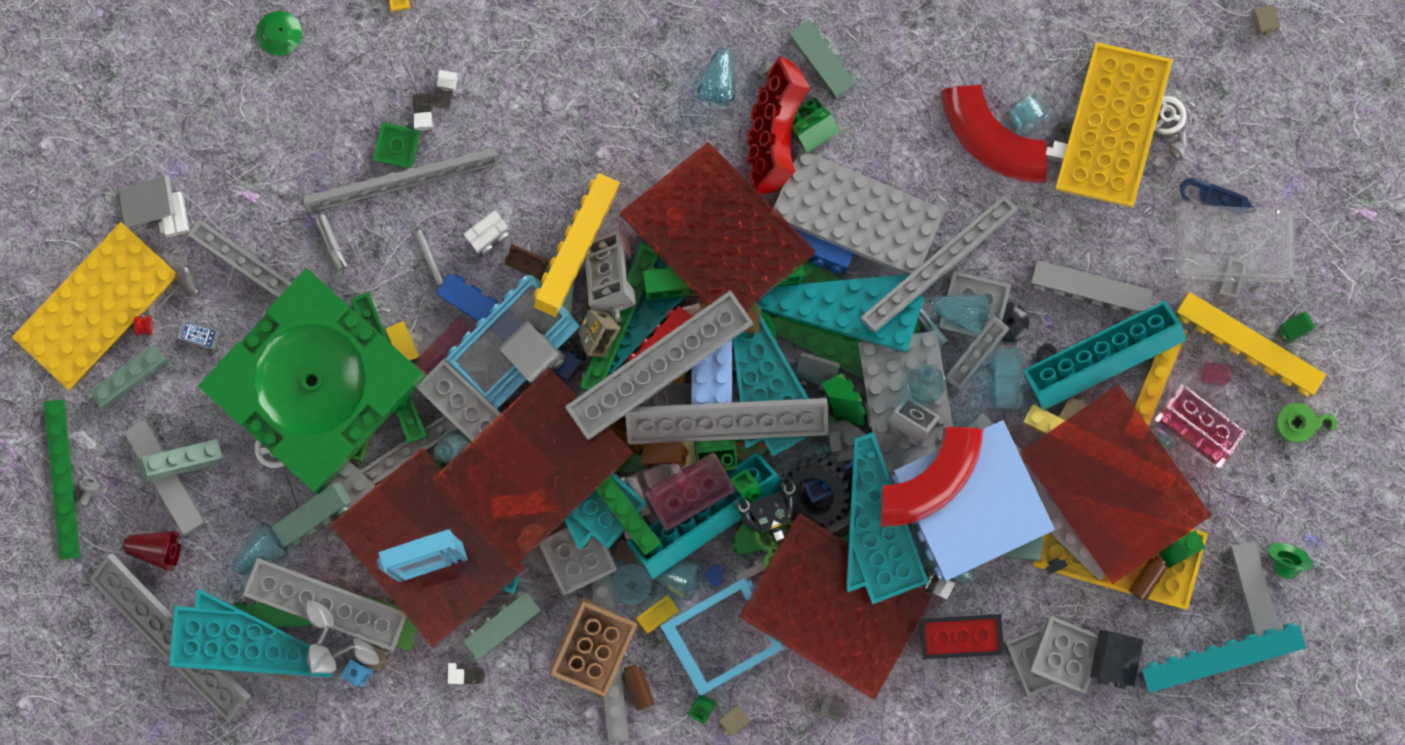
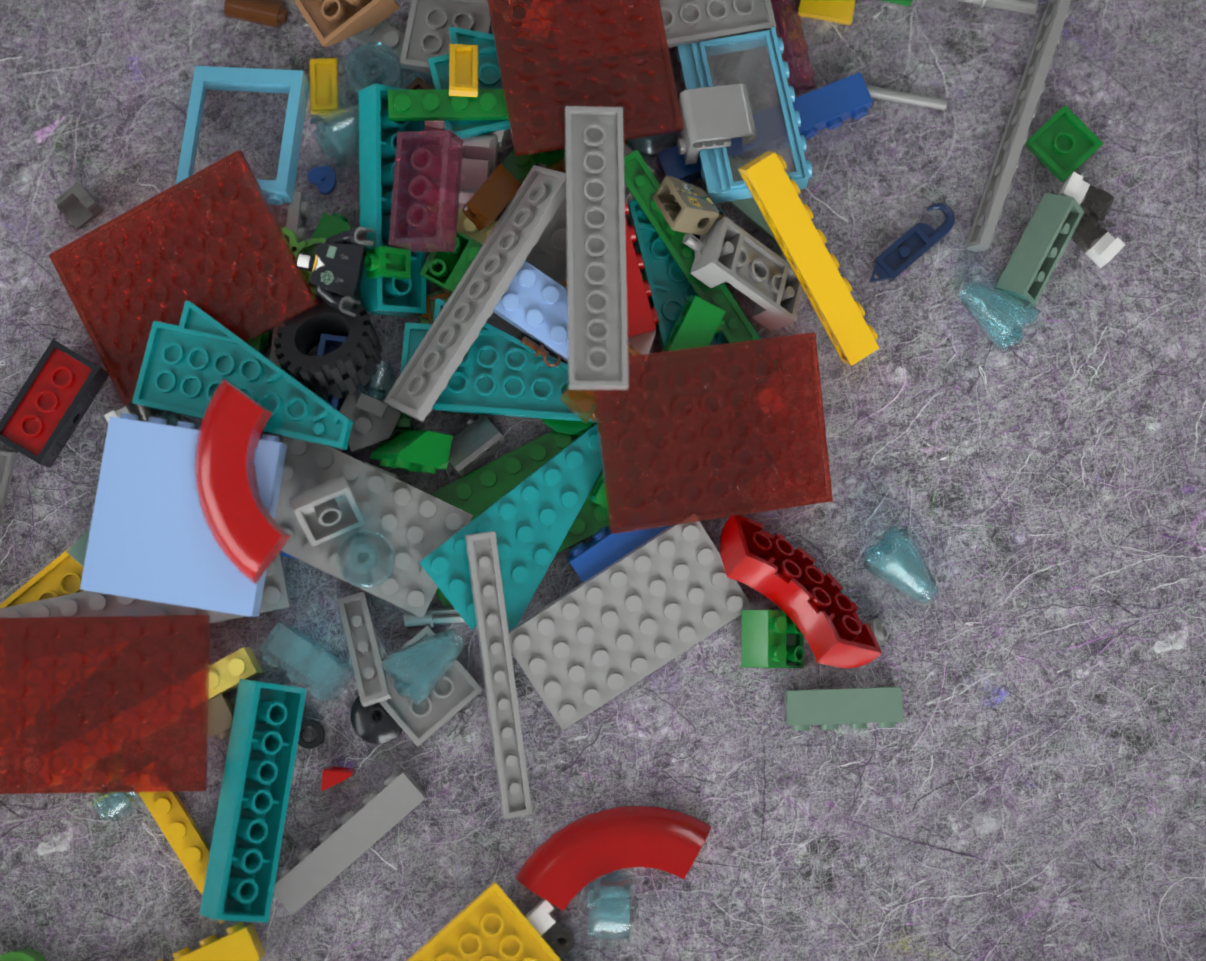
camera: 120 degrees right, 0 degrees up
white brick [464,210,510,254] -> none
reddish brown hinge [505,244,549,281] -> none
green slope [687,694,717,724] -> none
dark tan brick [718,705,750,736] -> none
black plate [1045,557,1068,575] -> none
clear pink brick [1155,384,1246,468] -> none
clear pink brick [1201,362,1232,386] -> none
none -> red slope [321,766,356,791]
none -> yellow tile [449,44,478,97]
none -> reddish brown hand [521,336,561,367]
none -> dark blue plate [869,203,955,283]
none -> clear light blue cone [958,280,1040,352]
none -> sand green brick [995,192,1084,307]

